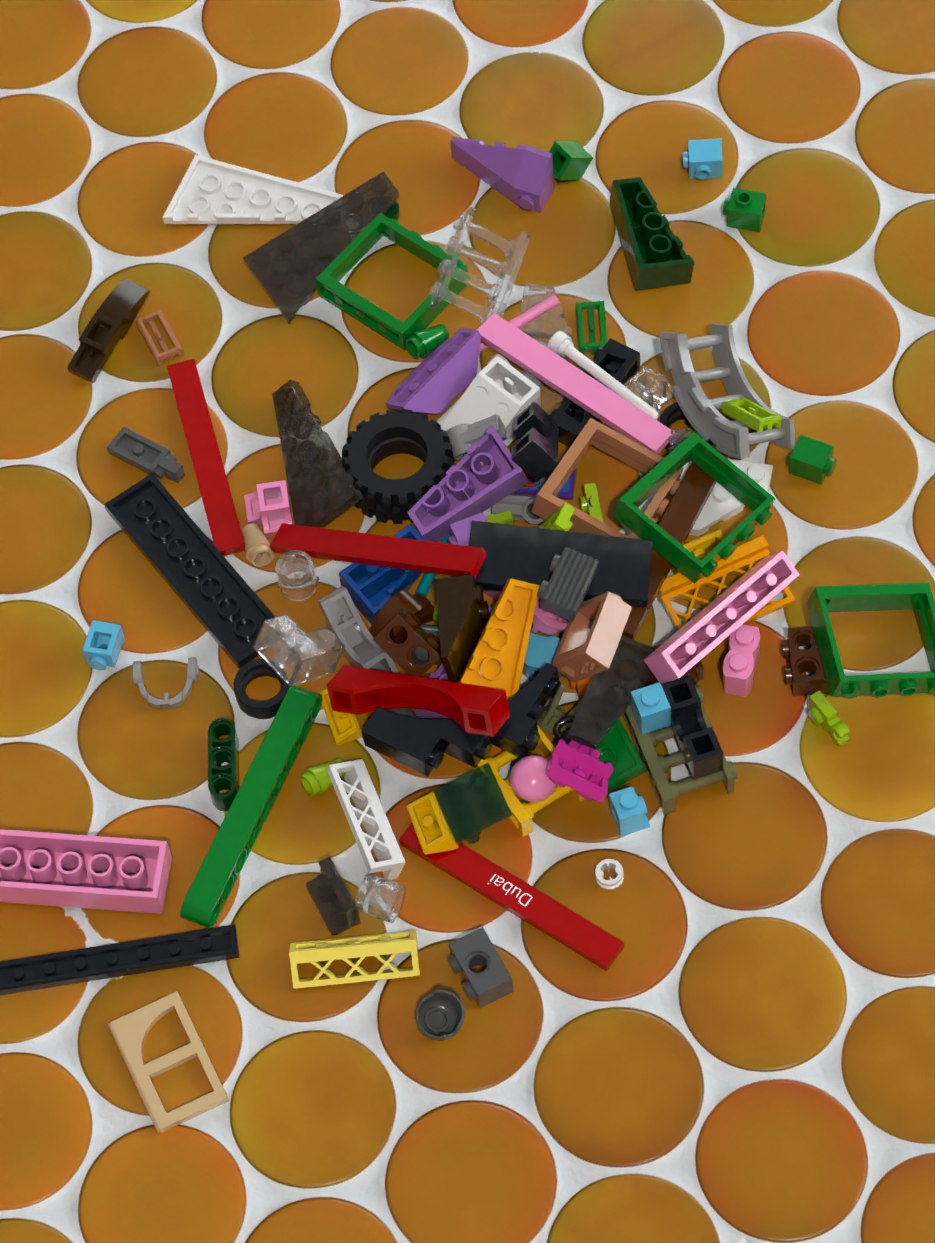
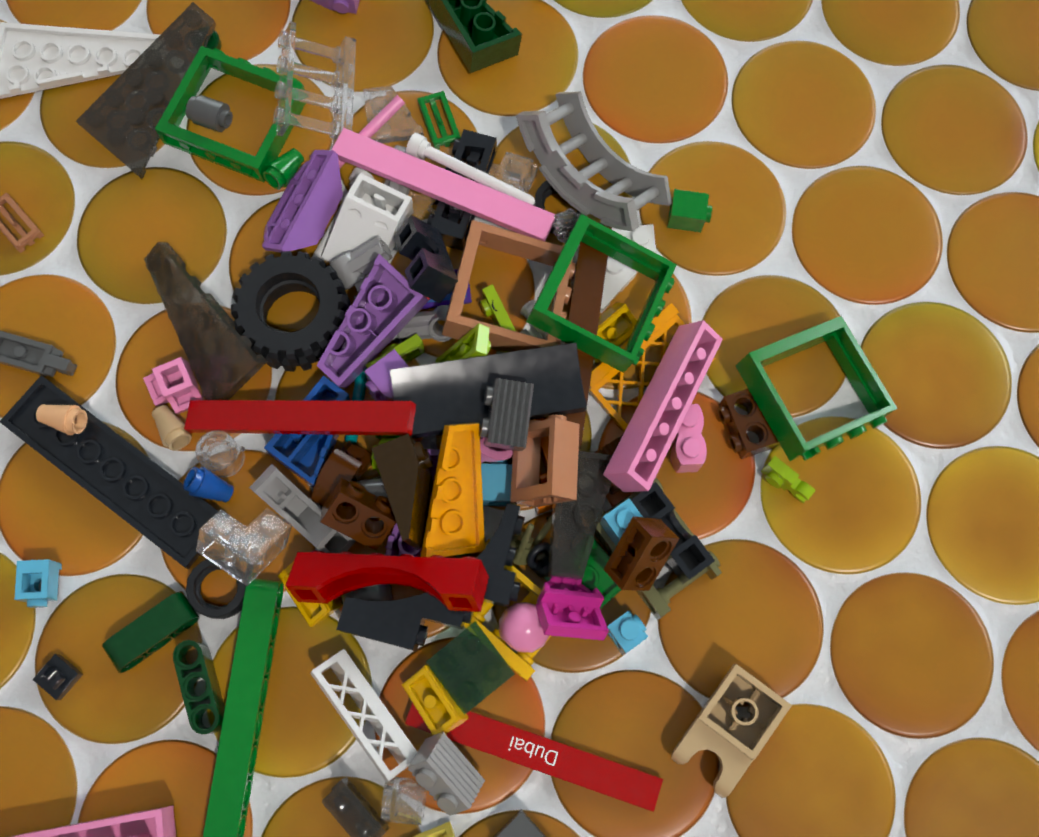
camera: 25 degrees left, 15 degrees up
light grey piece [132,657,199,710] -> none
red tile [167,359,245,556] -> none
lime cone [300,758,346,797] -> none
white bush [595,859,624,890] -> none
lime tile [721,397,782,432] -> none
none -> black tile [33,654,83,700]
none -> light nougat cone [36,404,88,435]
none -> dark green beam [102,591,200,673]
none -> blue cone [183,467,234,503]
none -> dark grey brick [186,95,233,132]
none -> light grey brick [408,732,485,816]
none -> reddish brown brick [603,517,680,591]
none -> tan brick [671,664,792,798]

